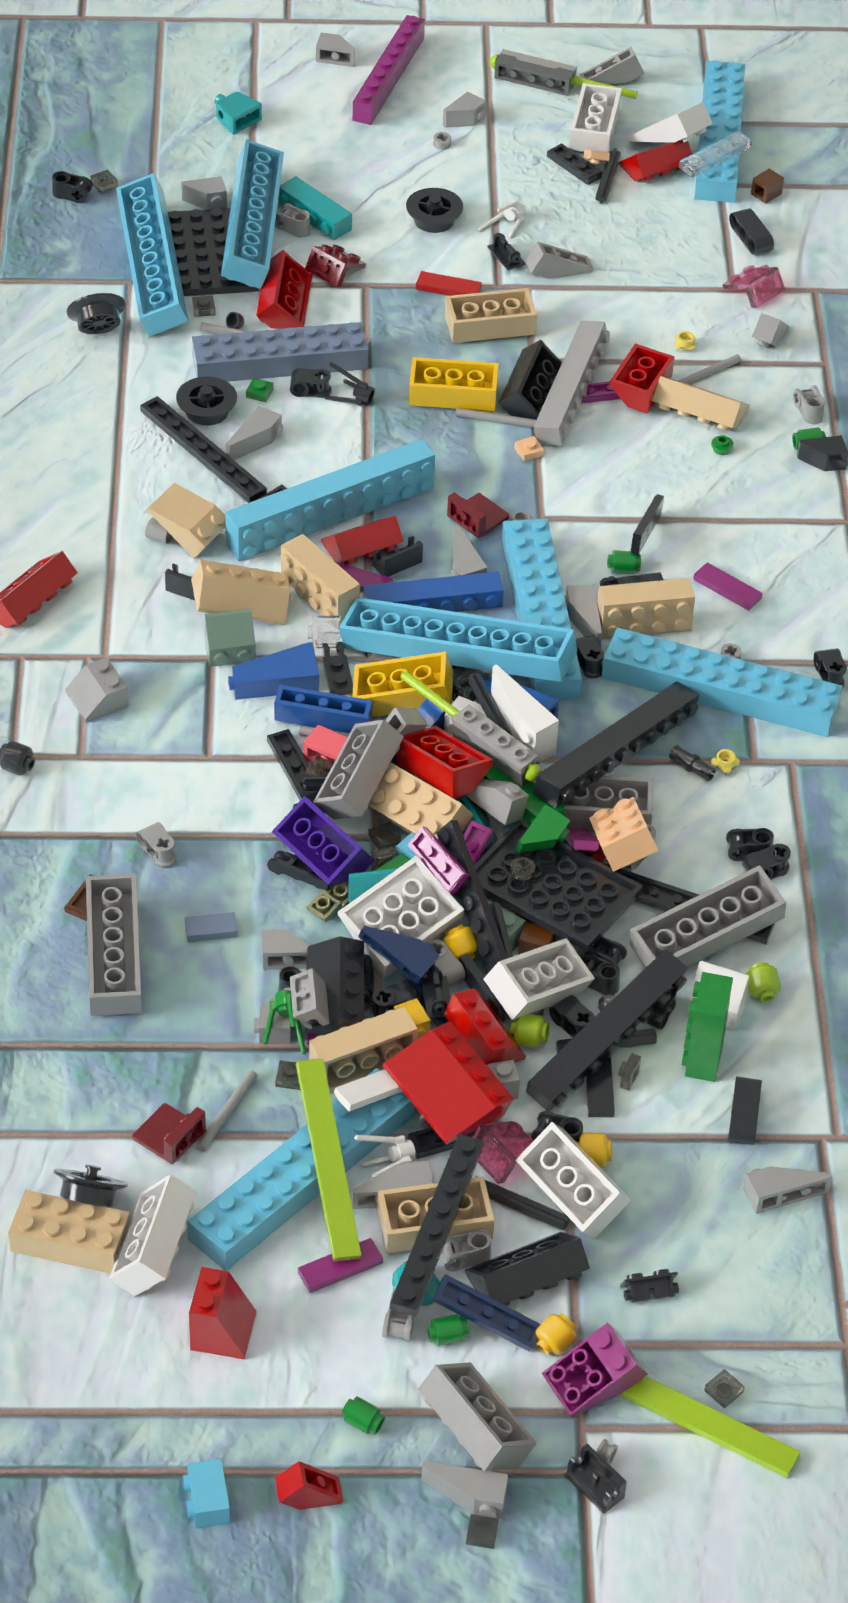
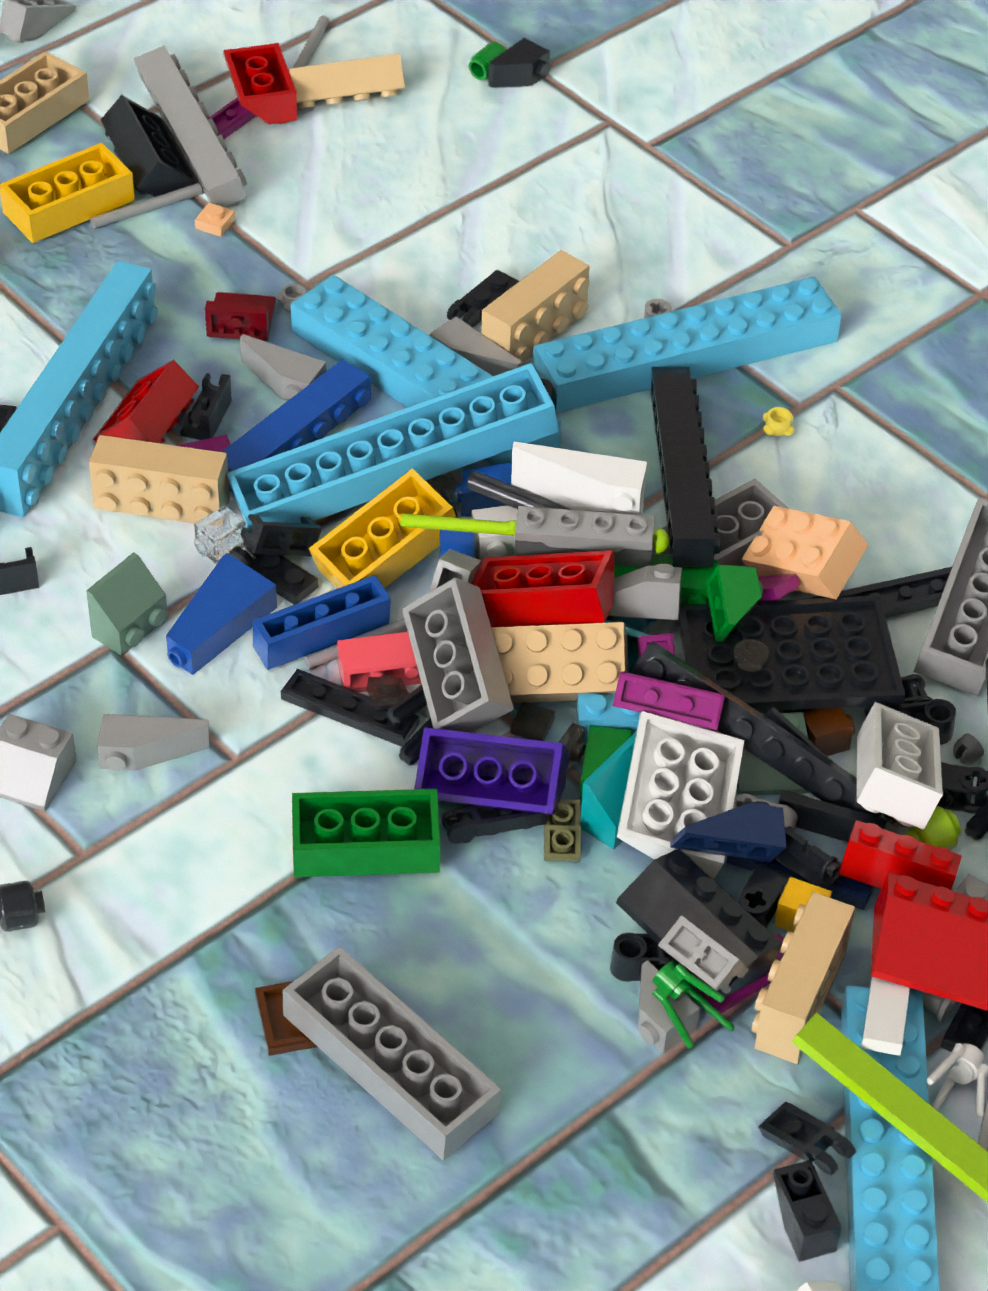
camera: 40 degrees left, 0 degrees up
dark red bracket [132,1103,206,1165] -> none
light grey piece [136,822,176,868] -> none
sand blue tile [185,912,238,942] -> none
tan slope [191,559,290,625] -> none
light grey bar [196,1070,257,1151] -> none
light grey slope [262,929,310,970] -> none
clear smoke plate [275,1060,301,1090] -> none
yellow head [442,924,478,960] -> none
green brick [607,550,641,574] -> none
black tile [630,494,664,555] -> none
black pin [669,745,716,782] -> none
light yellow plate [674,331,696,350] -> none
magenta tile [693,562,763,611] -> none
green plate [711,435,733,455] -> none
black piece [726,828,774,861] -> none
black piece [742,843,791,880] -> none
light grey piece [793,385,825,424] -> none
black piece [813,648,847,688] -> none
none -> light grey slope [97,714,210,771]
none -> black hinge [240,514,322,557]
none -> green brick [292,789,440,877]
none -> black hinge [758,1101,856,1175]
none -> black slope [773,1159,842,1262]

